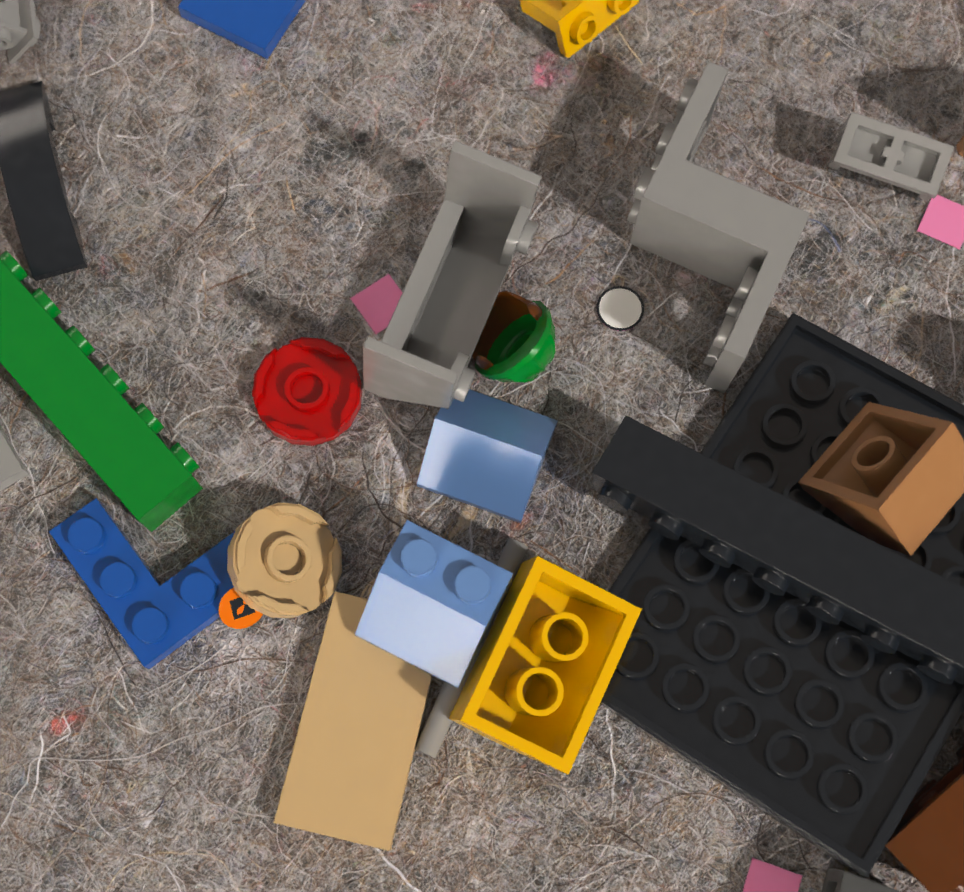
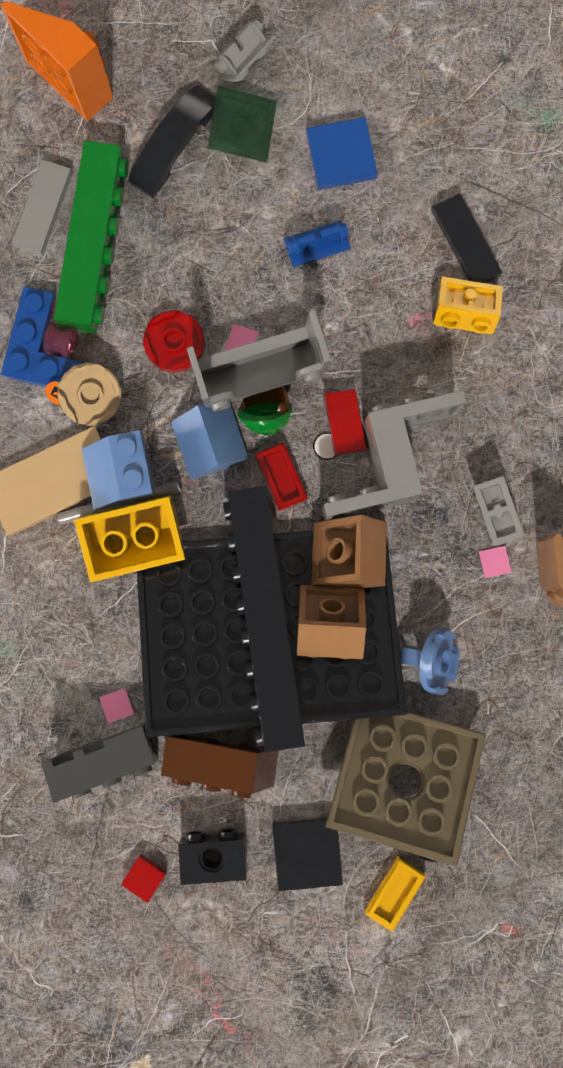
camera: 50 degrees right, 10 degrees up
none -> clear pink wheel [43,323,78,359]
none -> clear green tile [207,85,277,163]
none -> red tile [255,442,308,512]
none -> blue hinge [283,220,351,268]
none -> medium nougat slope [311,515,387,588]
none -> red tile [324,389,366,456]

